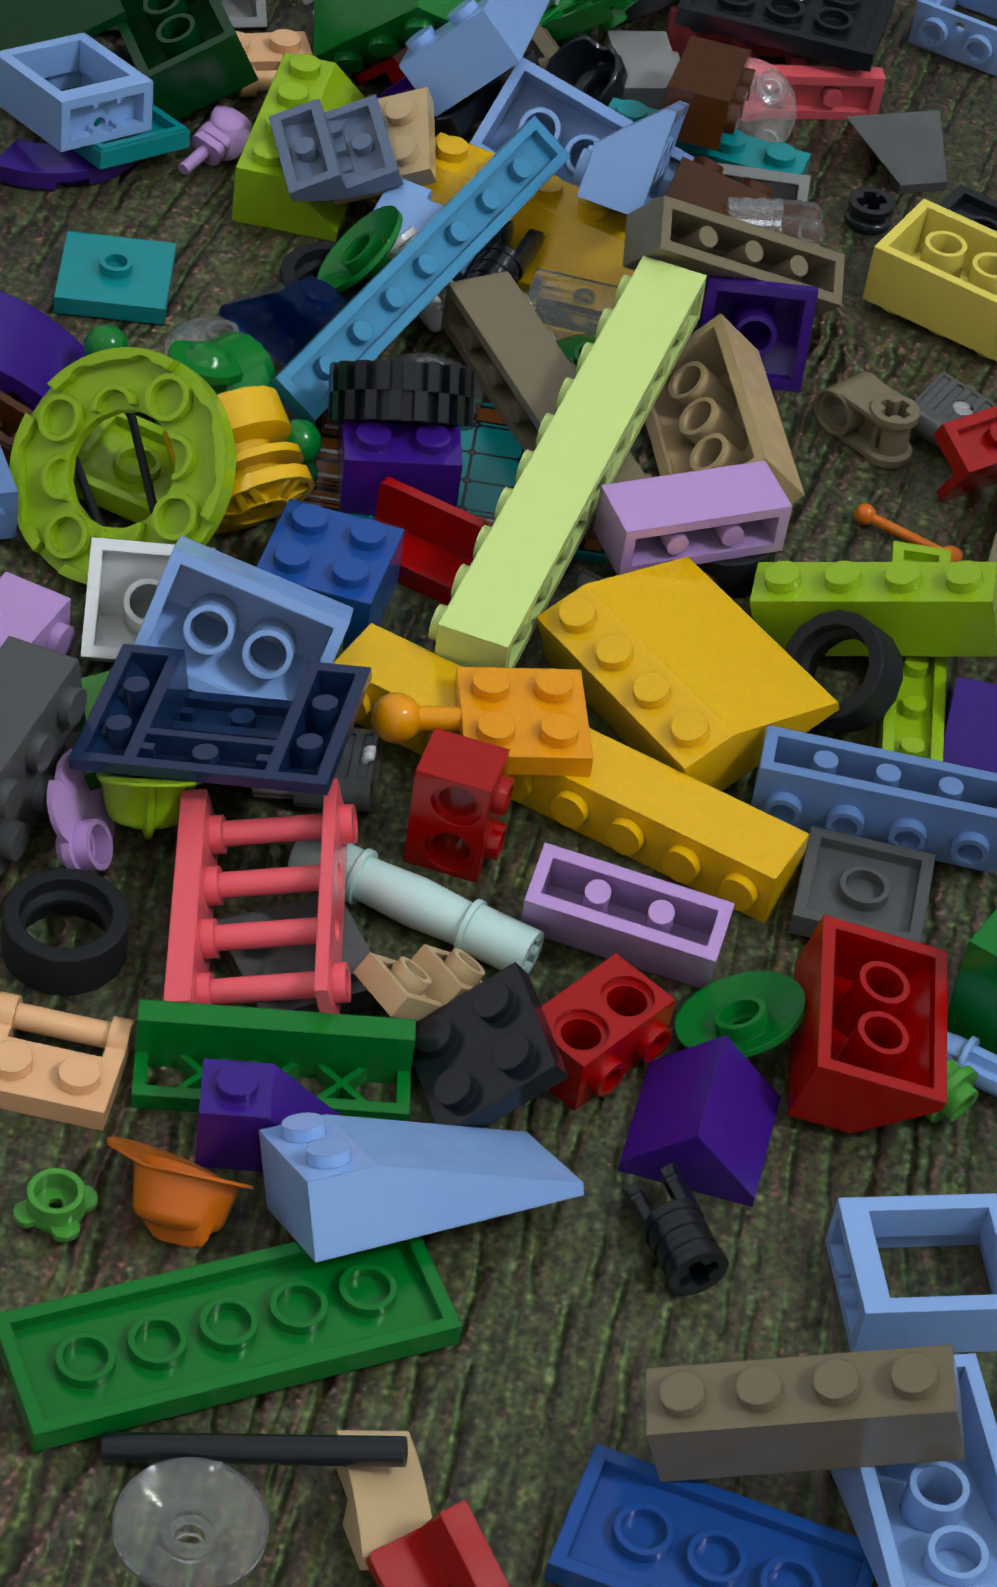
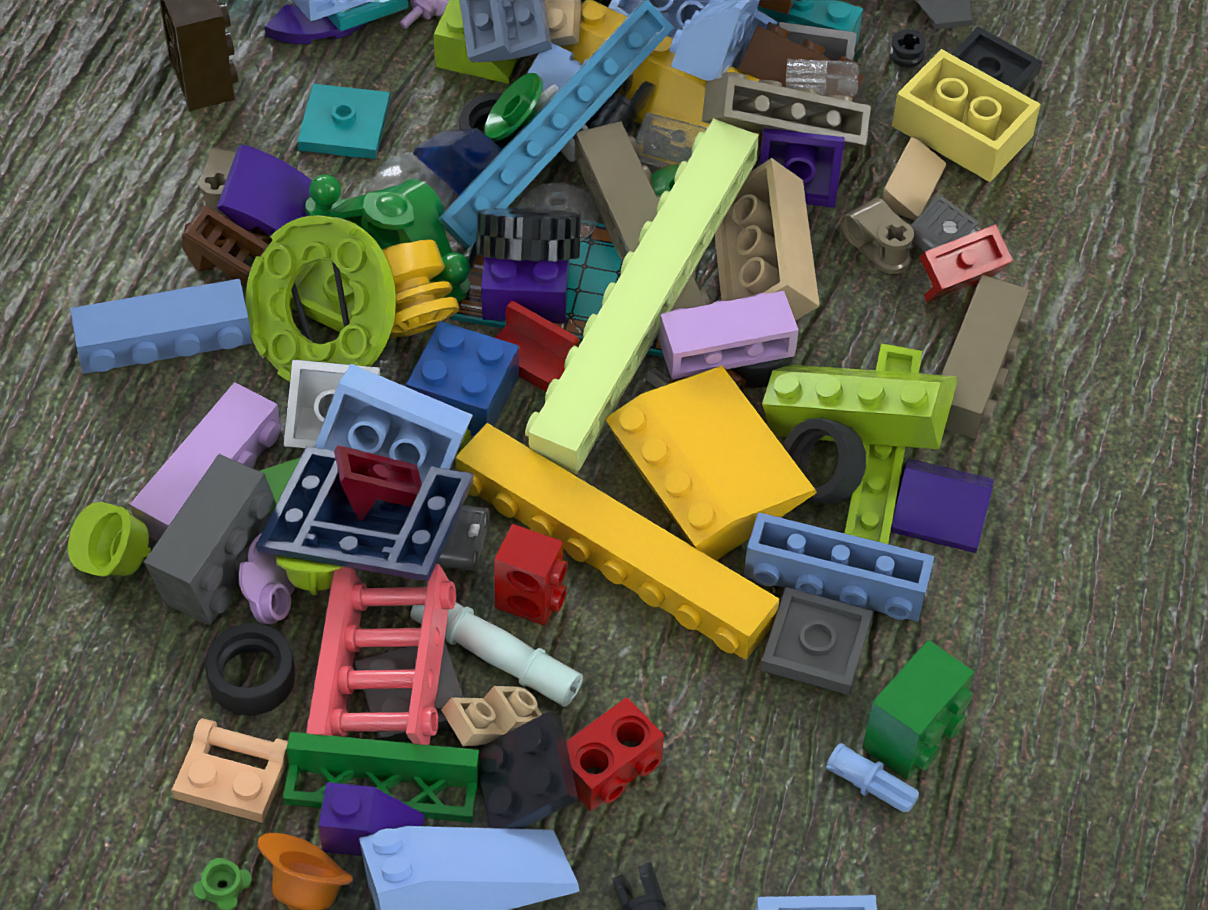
camera: 10 degrees right, 10 degrees up
light orange plate [371,666,593,777] -> none
lavender brick [521,842,735,989] -> none
dark purple slope [618,1035,781,1207] -> none
green dish [675,971,807,1058] -> none
red slope [787,915,948,1133] -> none
orange hinge [854,503,963,562] -> none
bright green plate [924,1059,979,1123] -> none
none -> dark red slope [334,445,422,521]
none -> tan slope [882,137,946,220]

